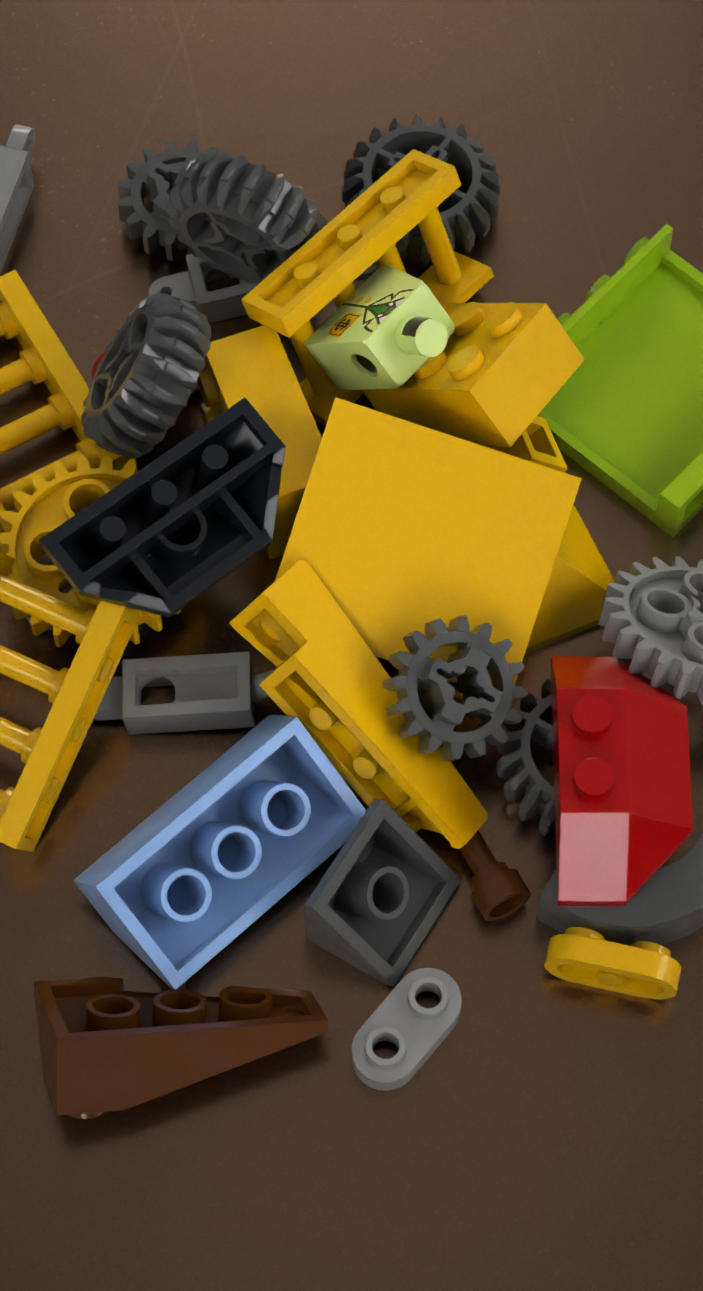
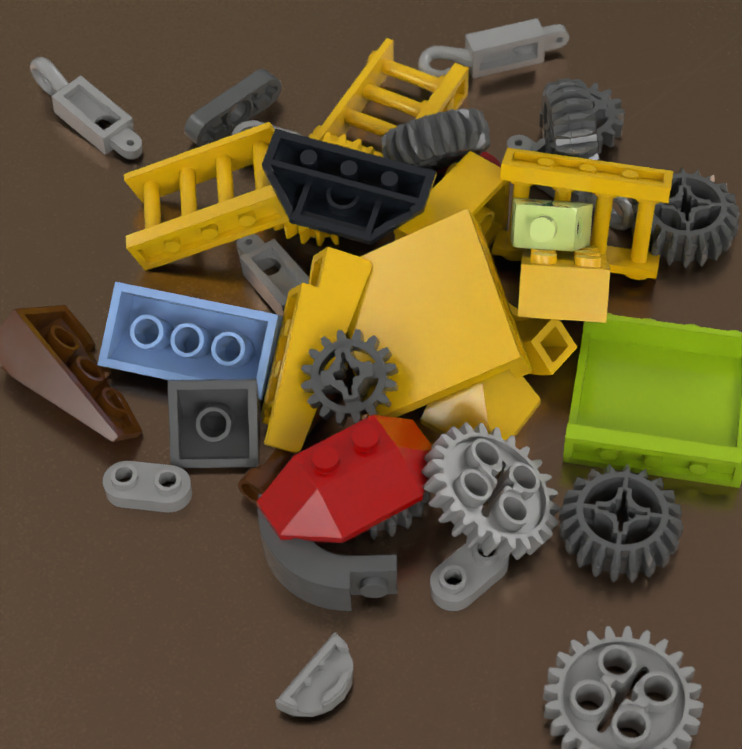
camera: 60 degrees right, 10 degrees down
yellow plate [544,927,682,1000] -> none

